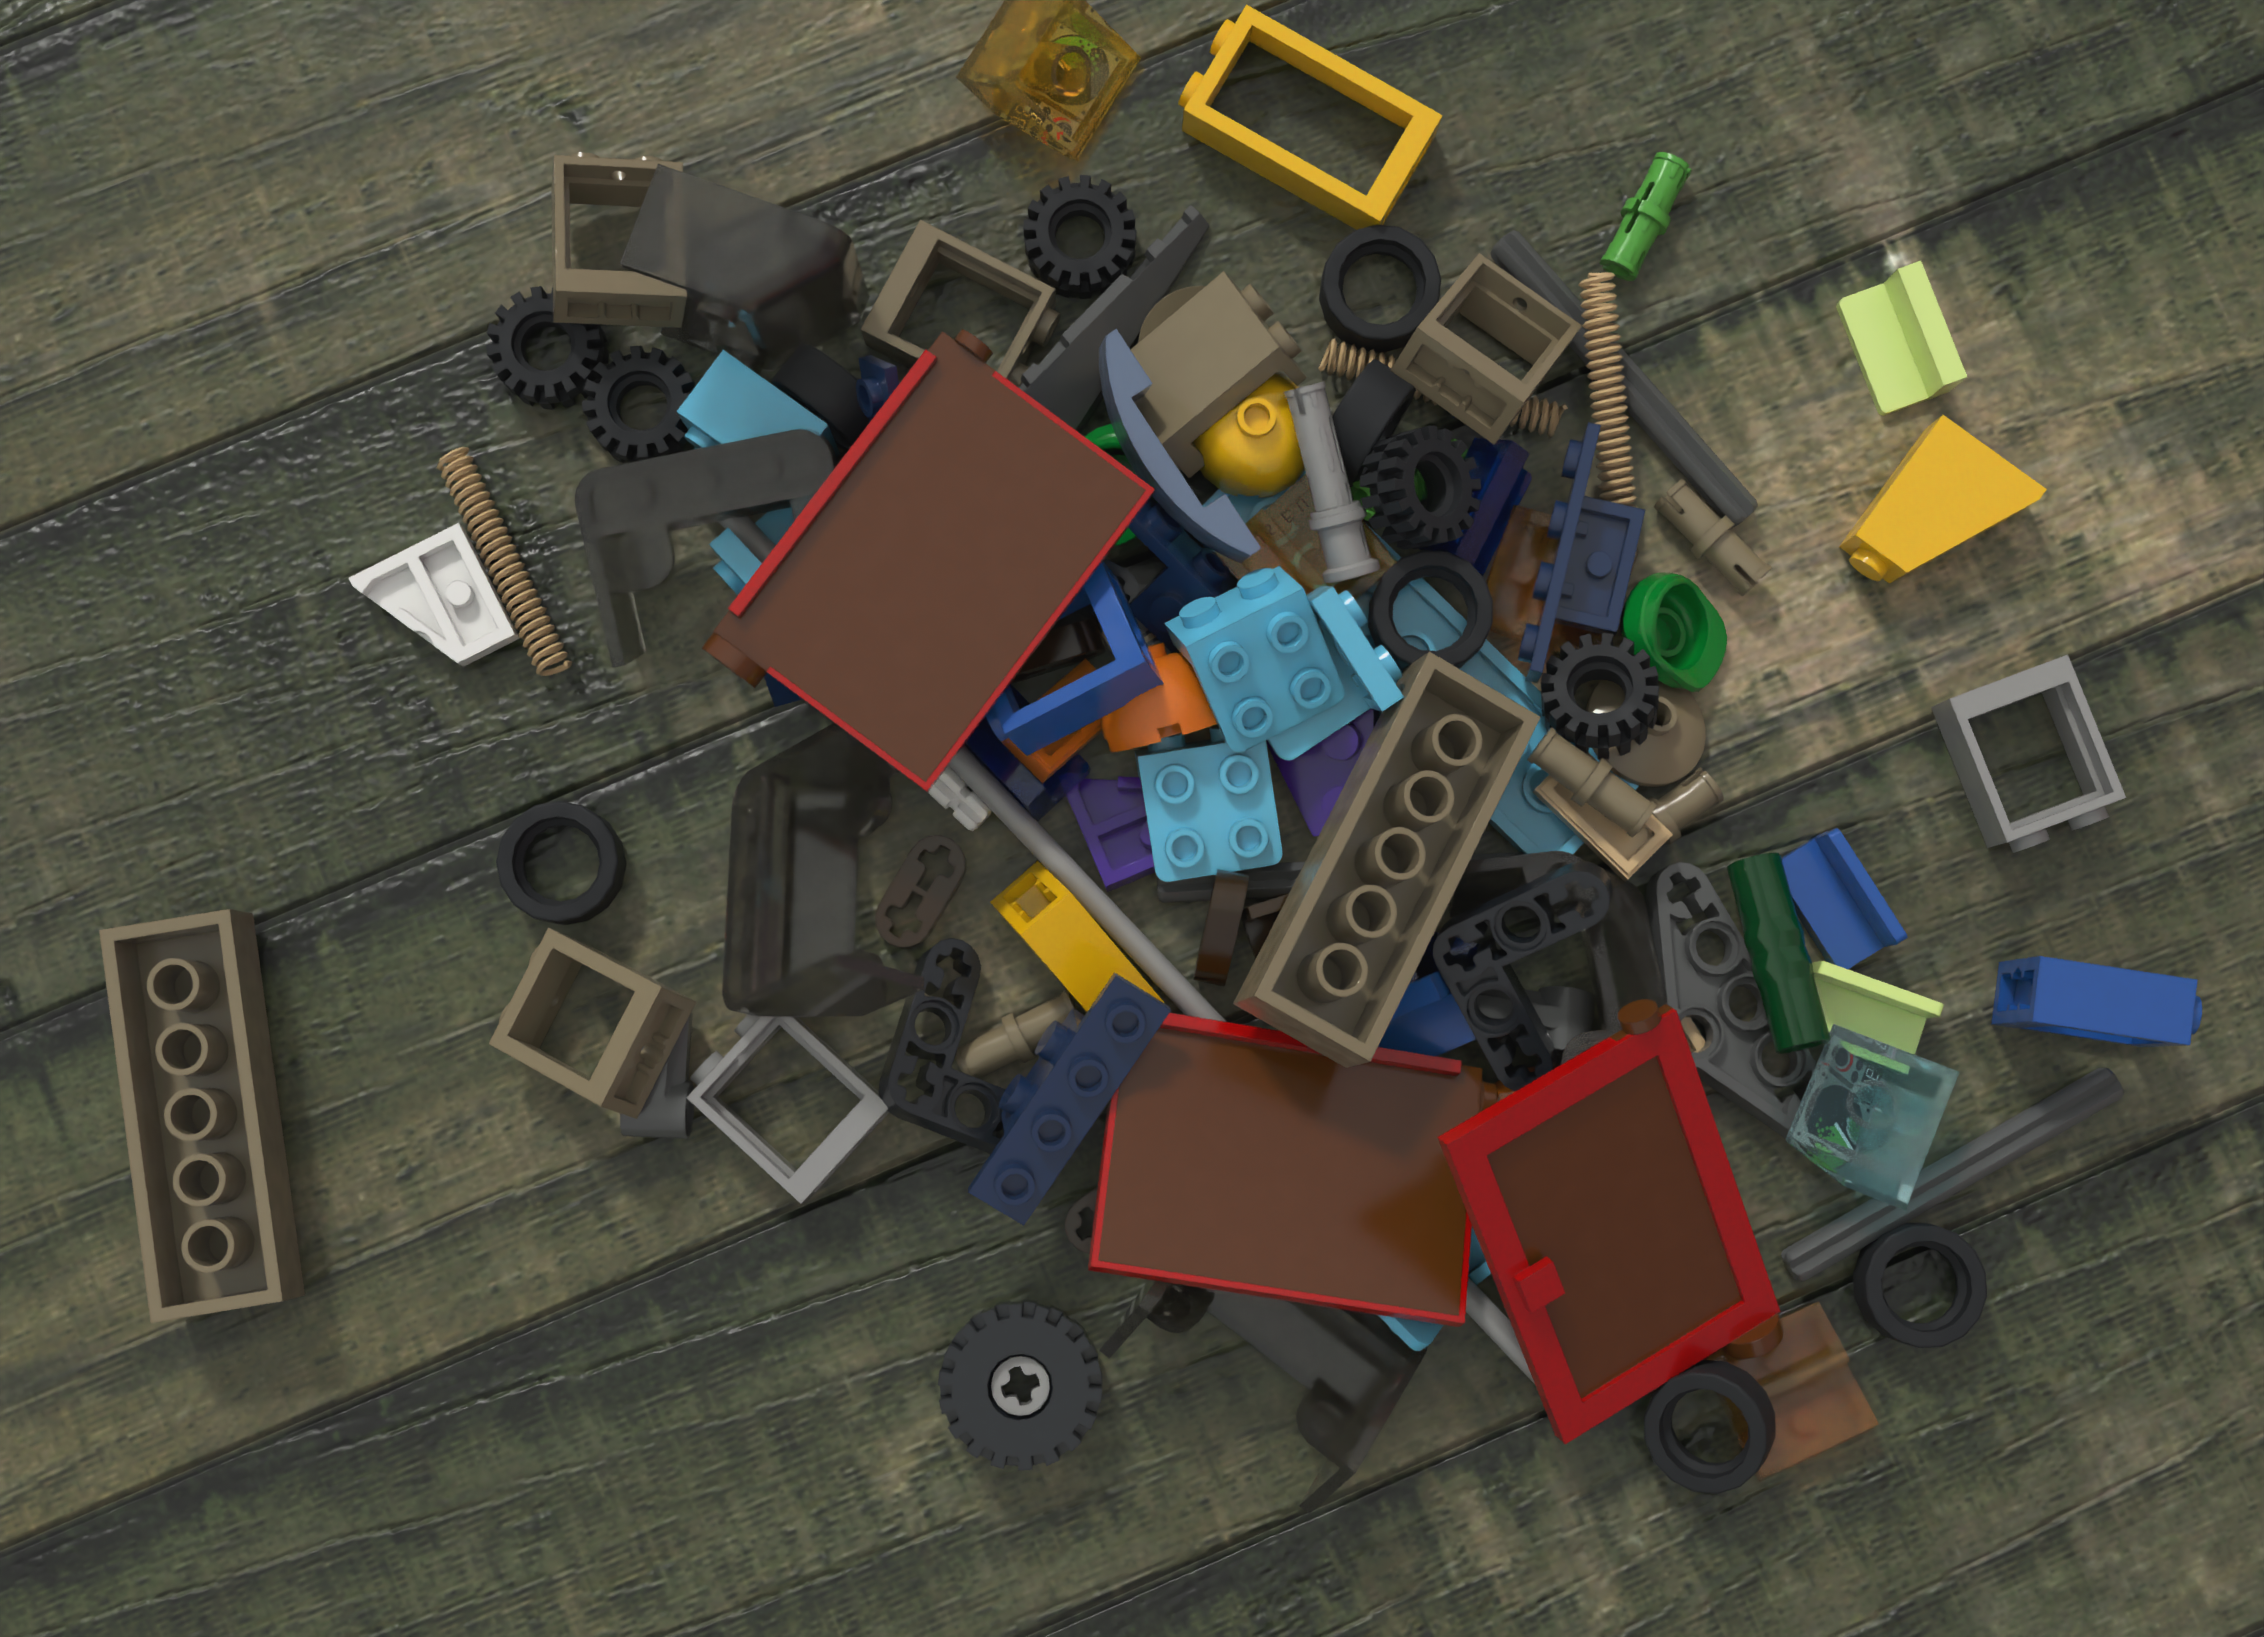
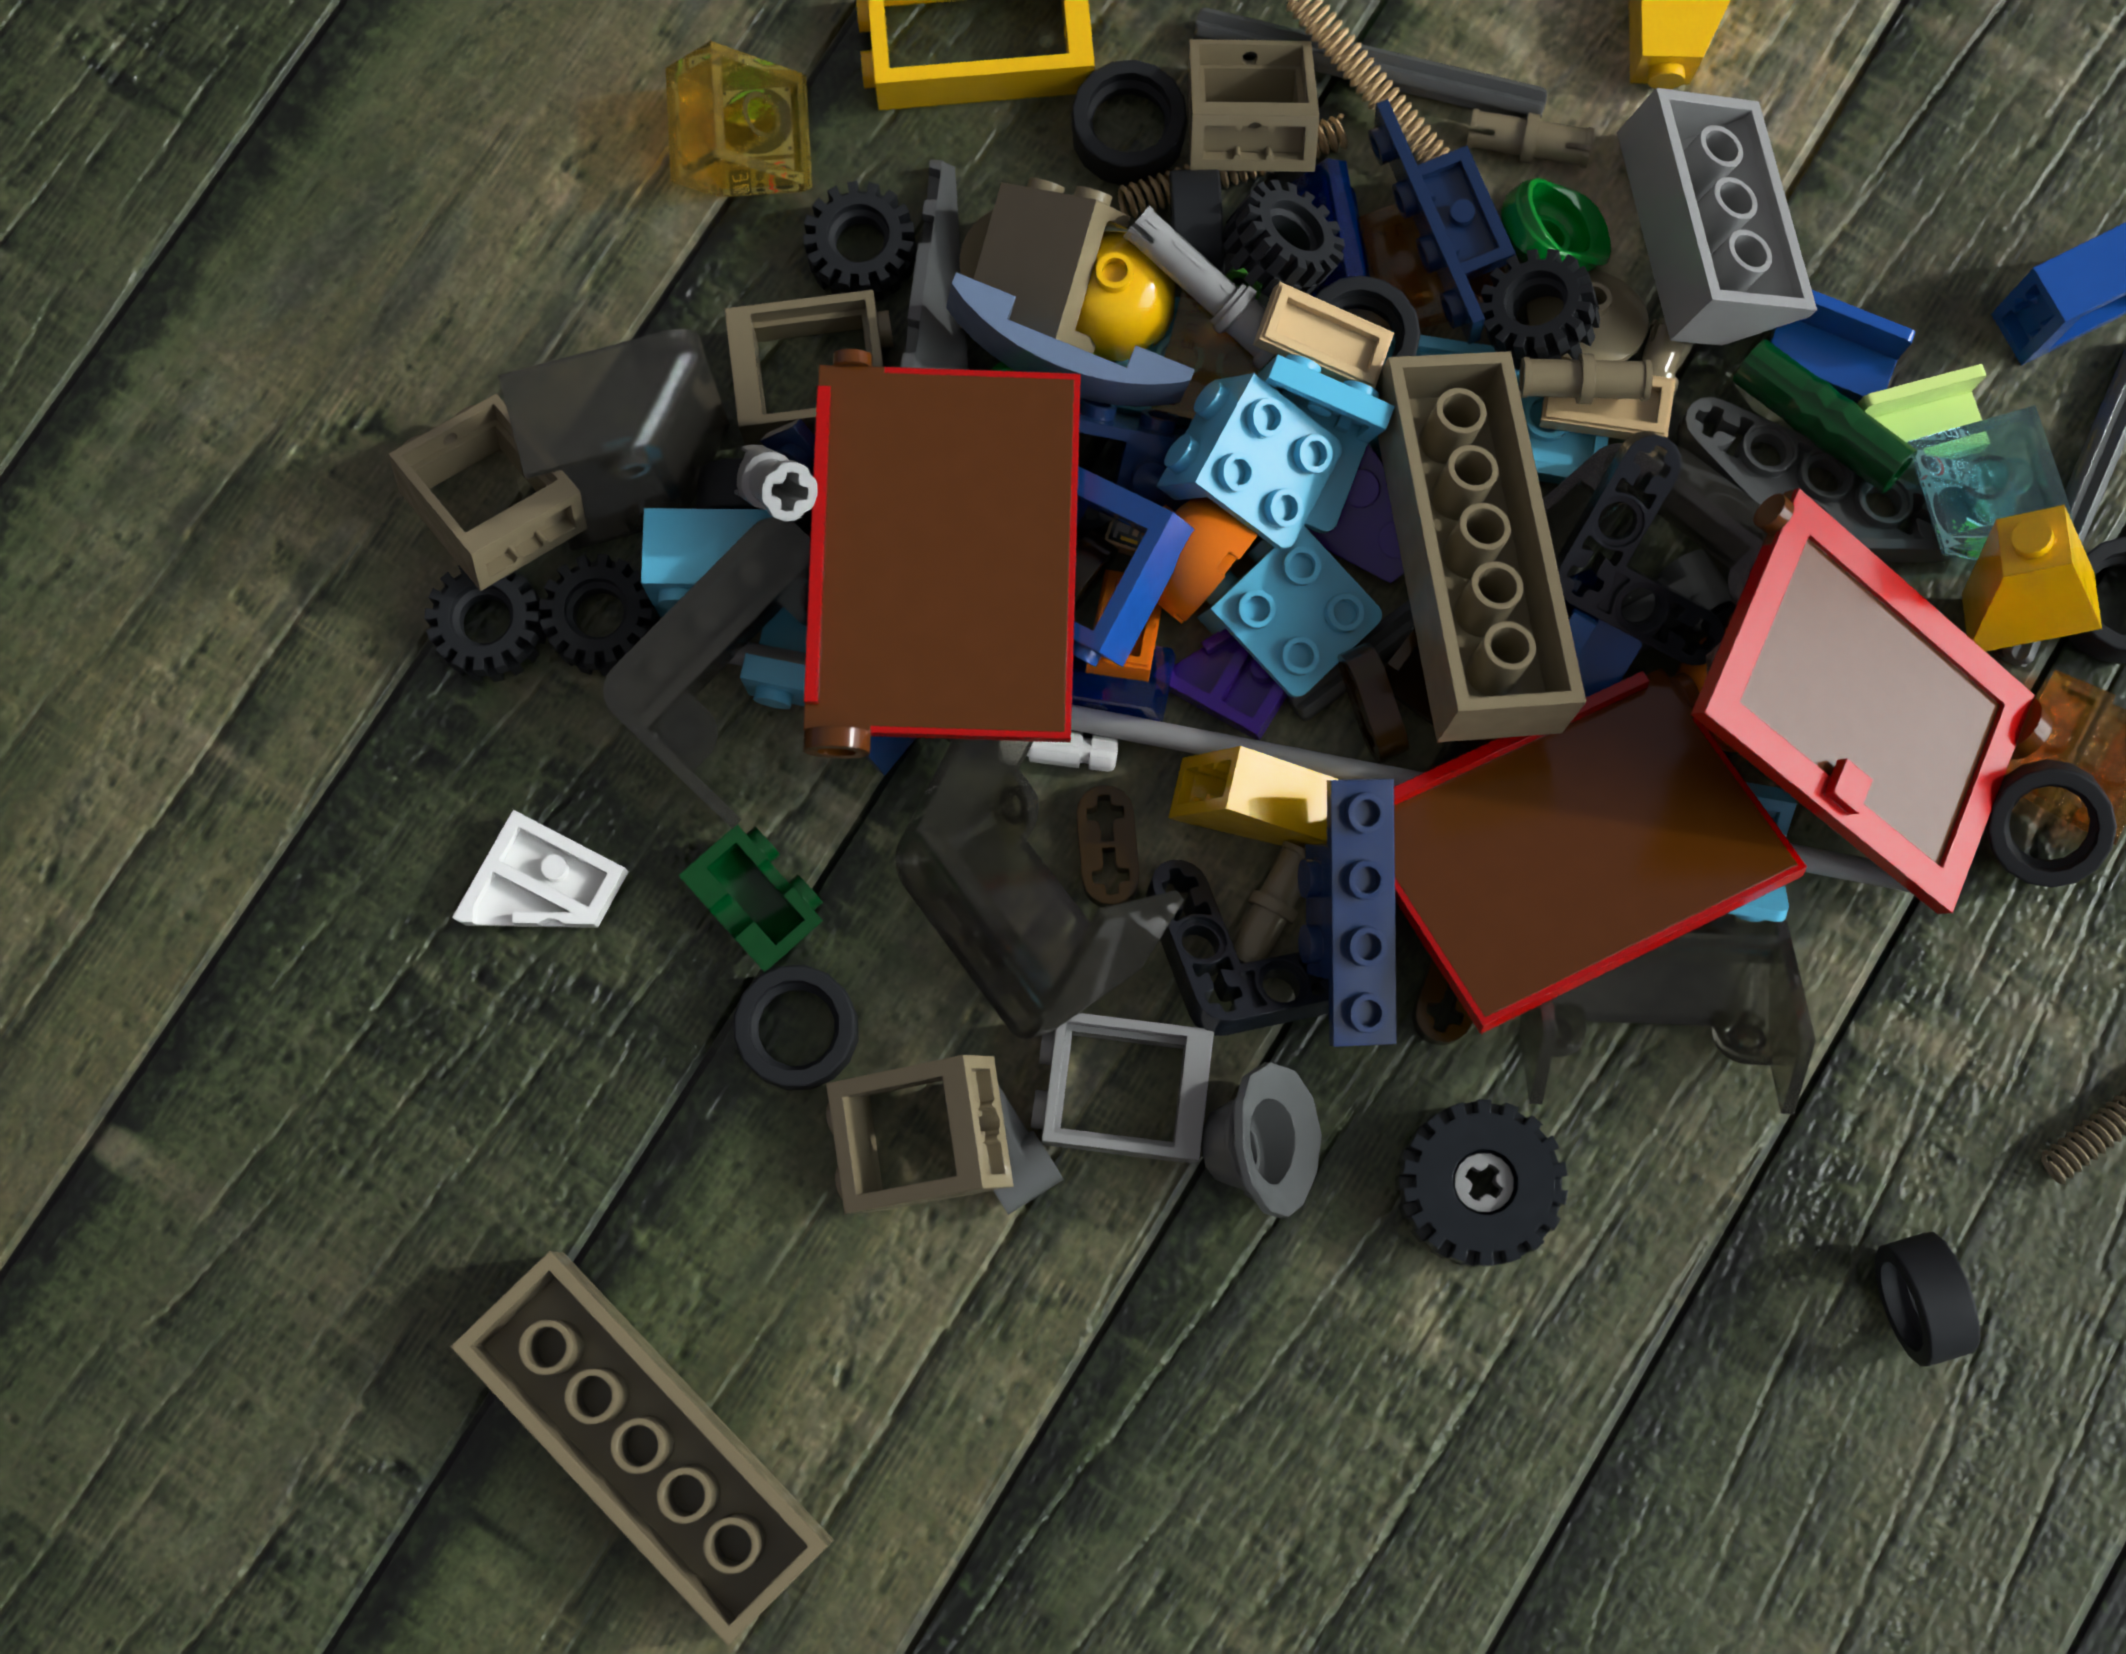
camera: 30 degrees left, 5 degrees down
tan piece [437,447,573,676] -> none
light grey window [1931,655,2126,853] -> none
none -> dark green cylinder [678,824,823,972]
none -> light grey piece [734,444,817,521]
none -> dark grey hat [1201,1062,1322,1218]
none -> tan tile [1253,282,1394,389]
none -> light grey slope [1617,88,1817,346]
none -> yellow slope [1962,505,2102,652]

